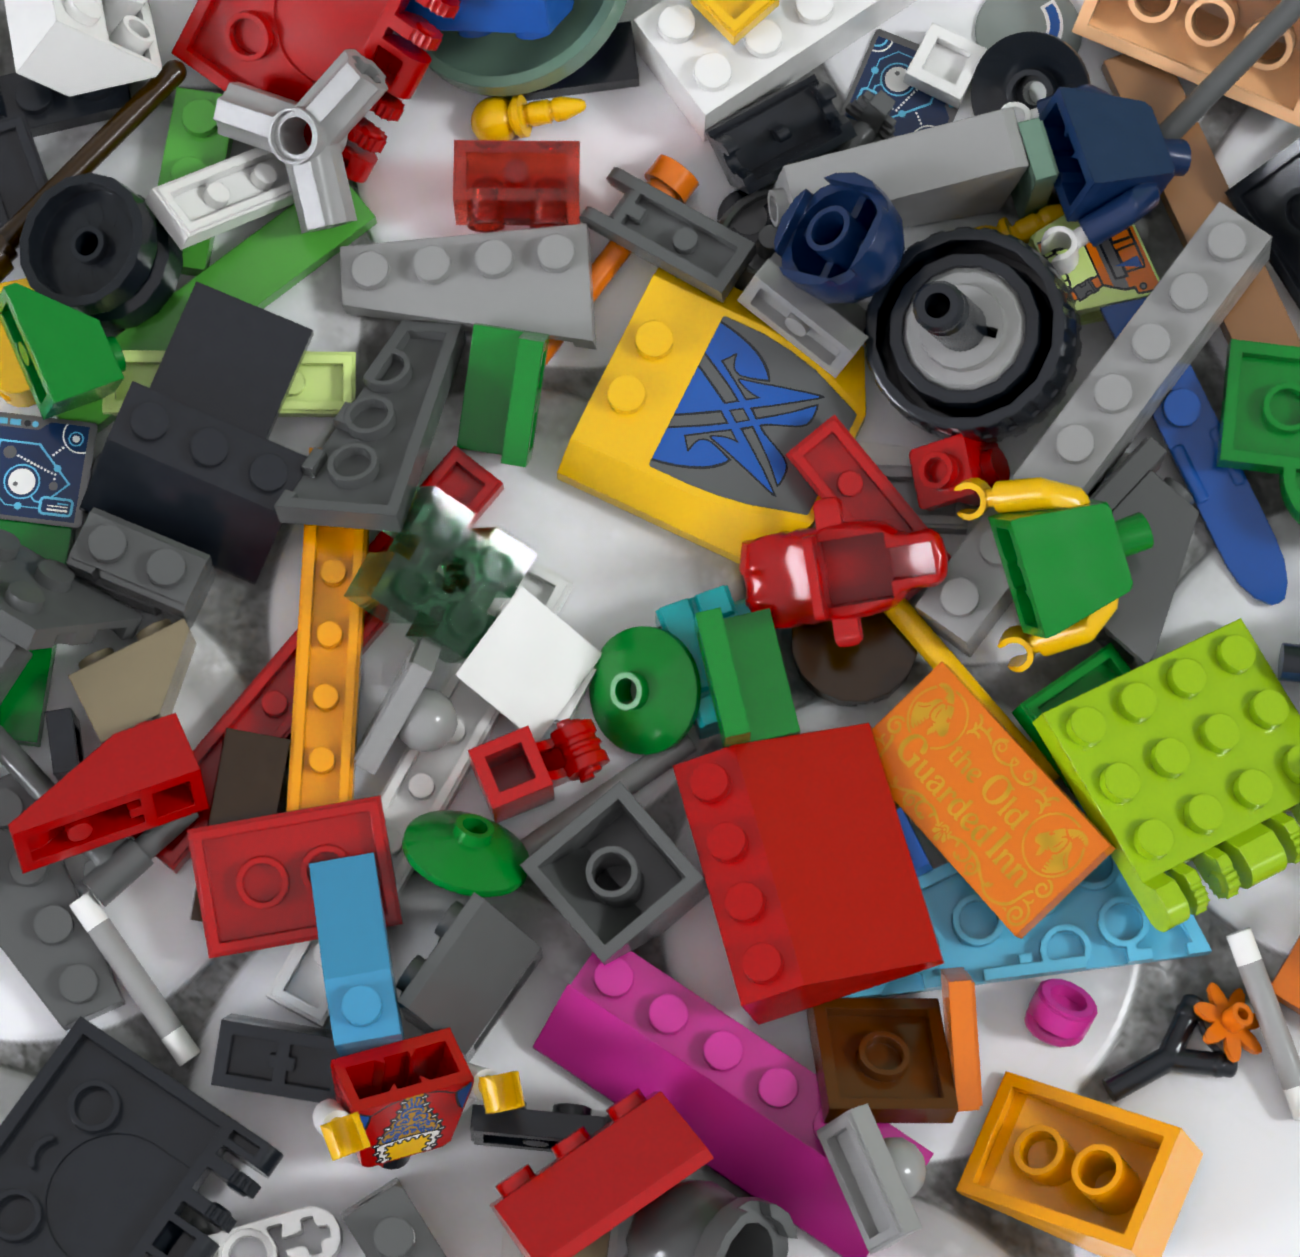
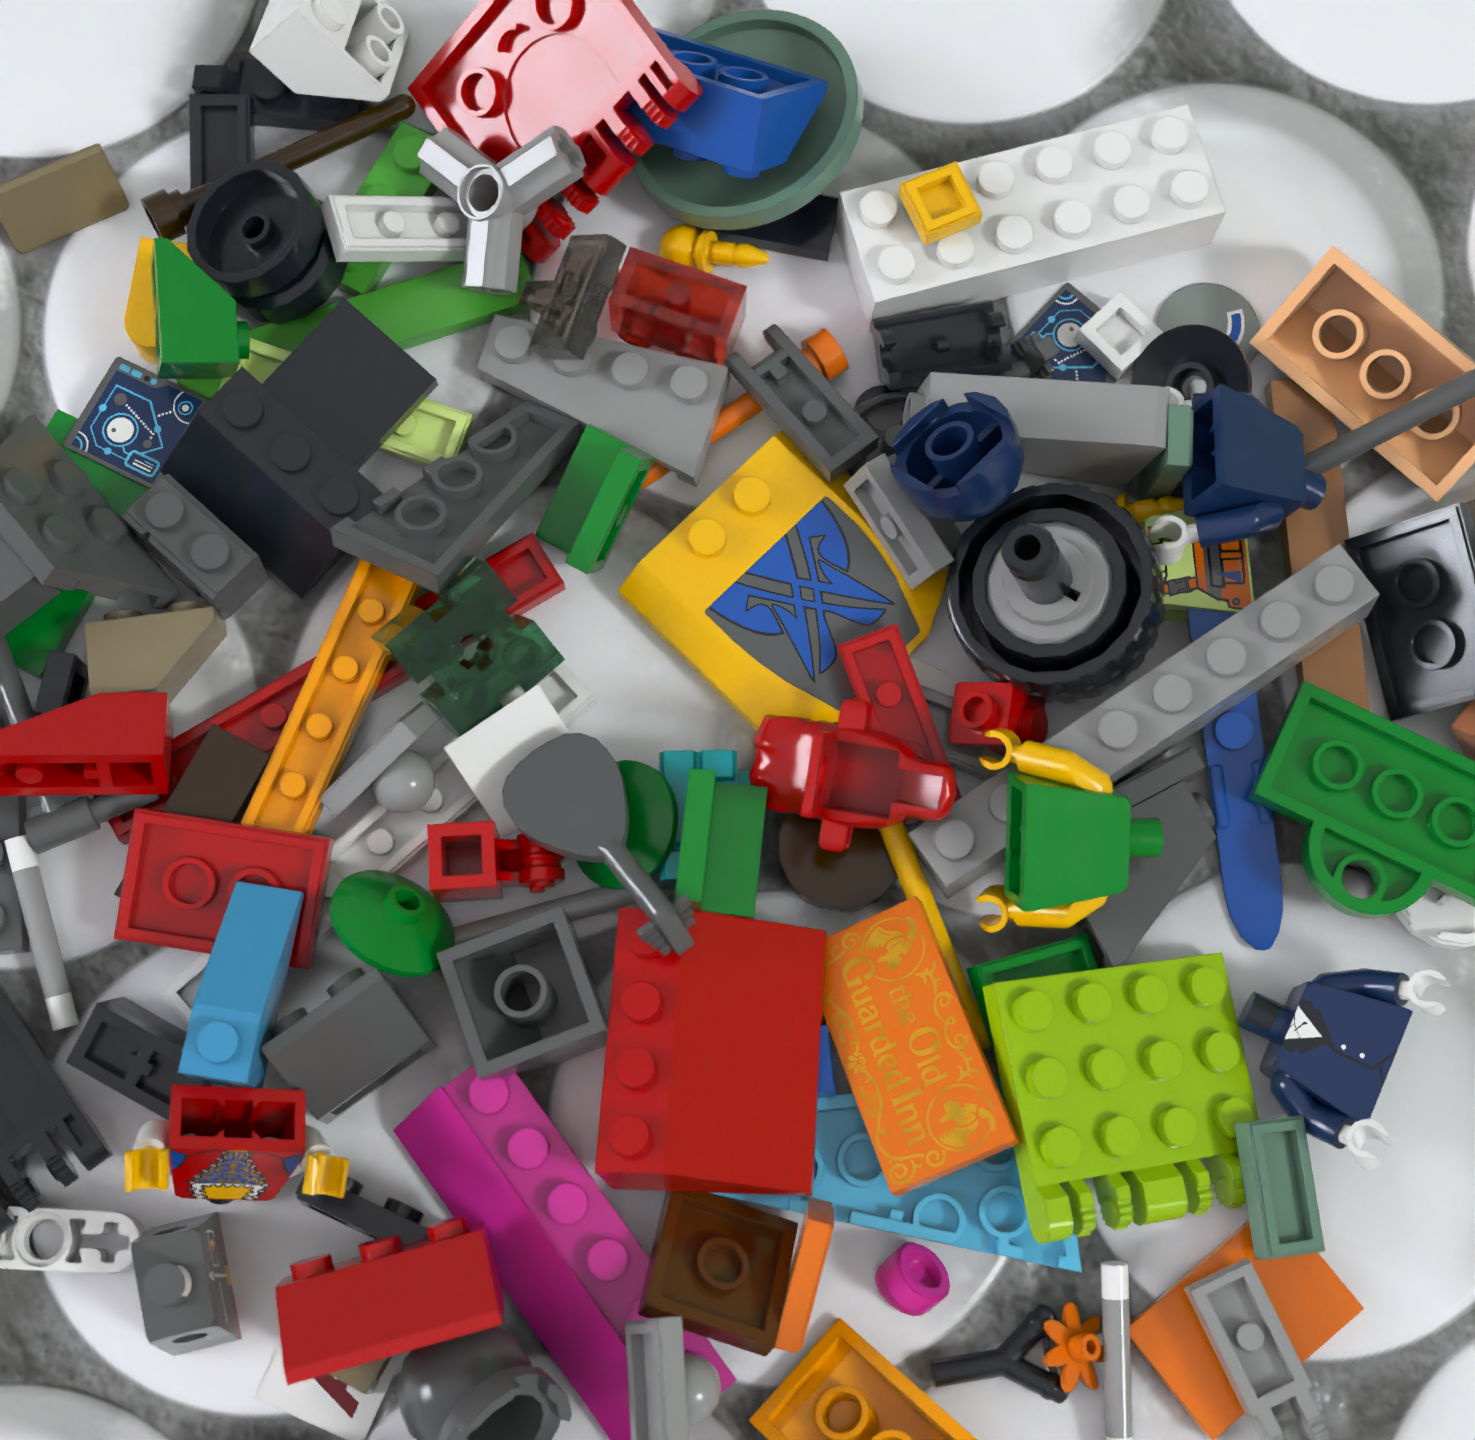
camera: 15 degrees right, 0 degrees up
none -> dark grey piece [502,733,696,956]
none -> clear smoke hinge [519,234,627,360]

